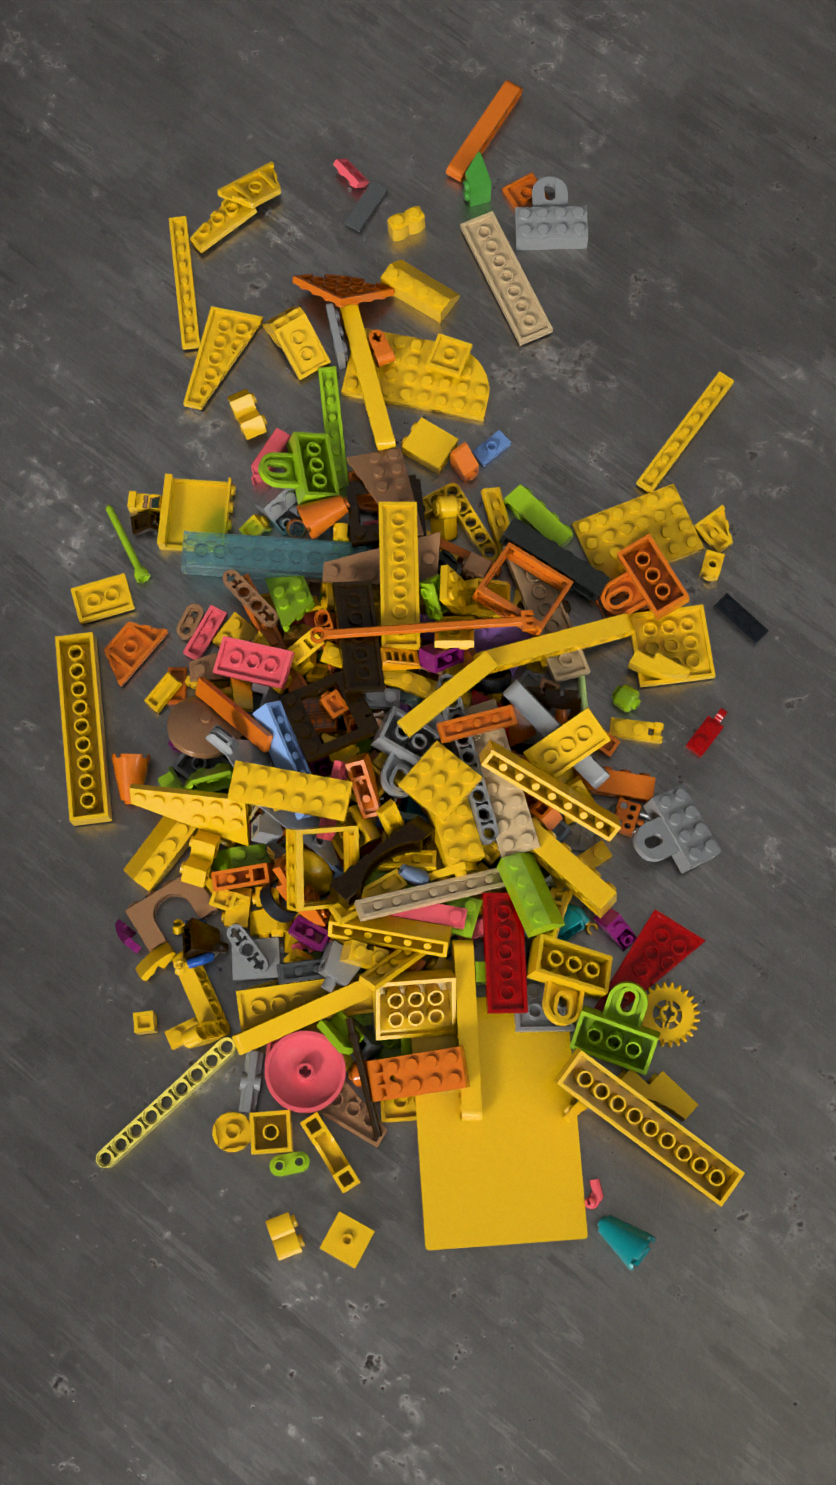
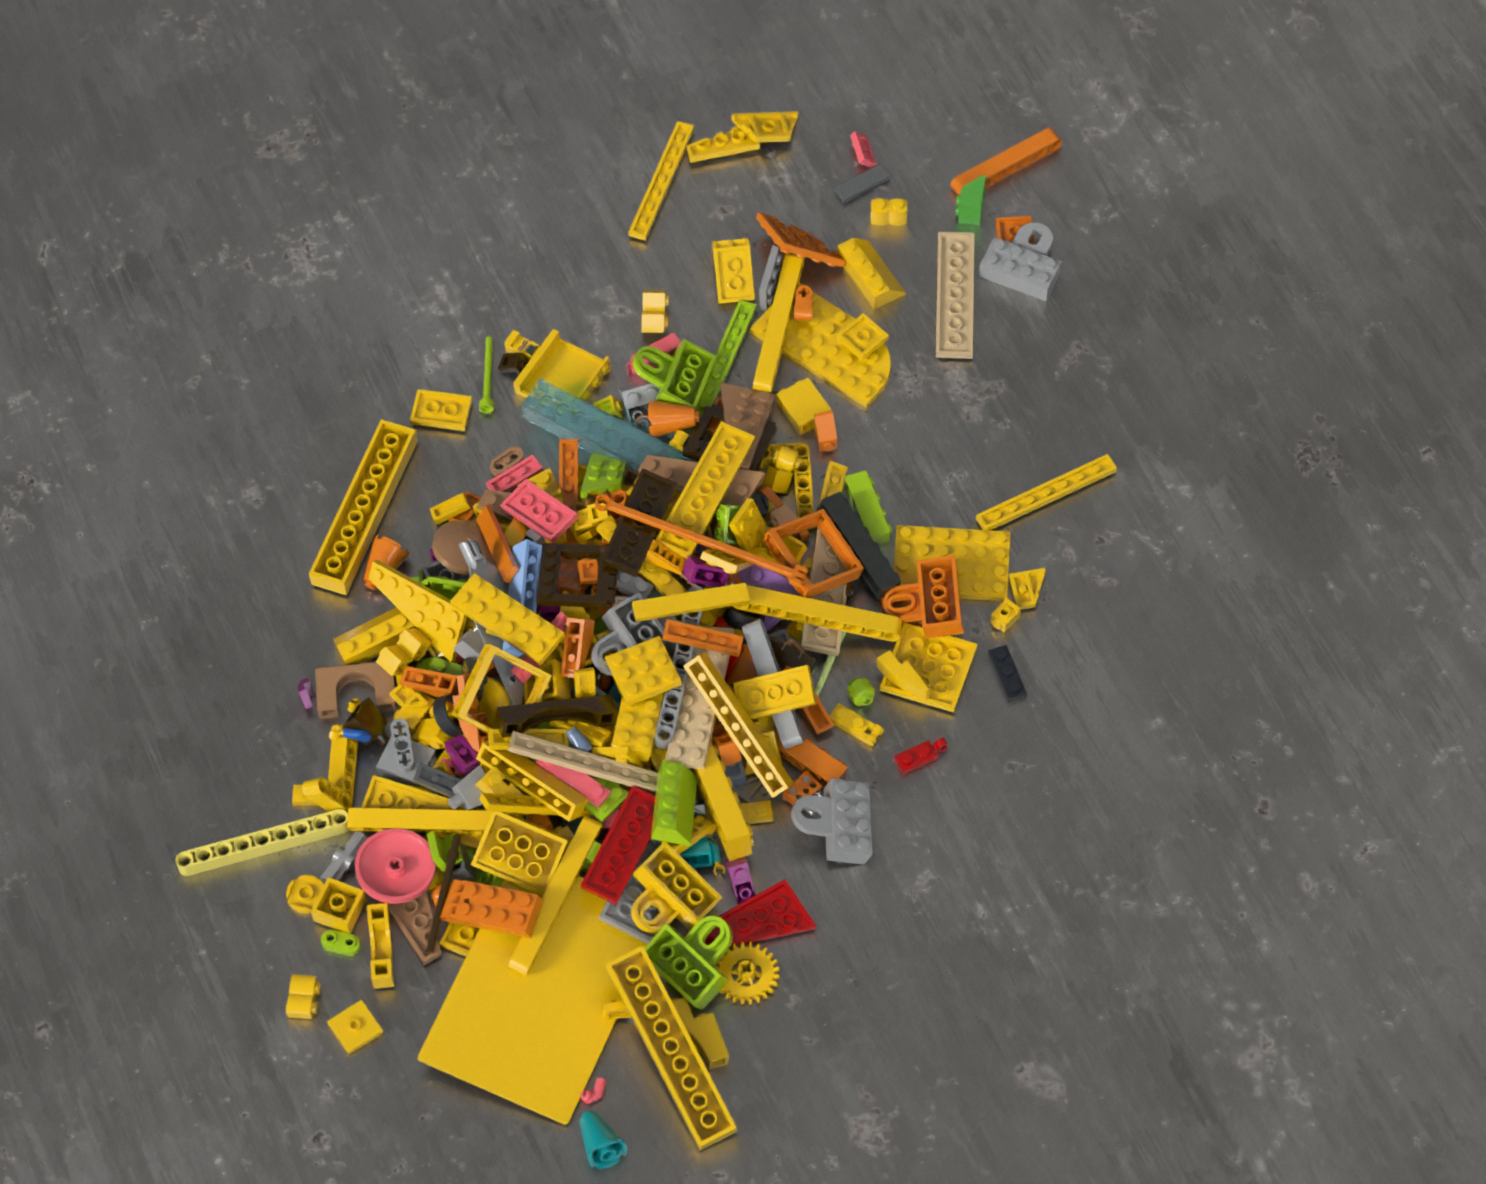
camera: 25 degrees right, 15 degrees down
orange wing [104,622,169,687] -> none
yellow brick [133,1010,158,1035] -> none
yellow slope [135,942,176,981] -> none
yellow wing [183,306,264,410] -> none
medium nougat beam [222,569,279,628] -> none
medium blue plate [472,430,511,467] -> none

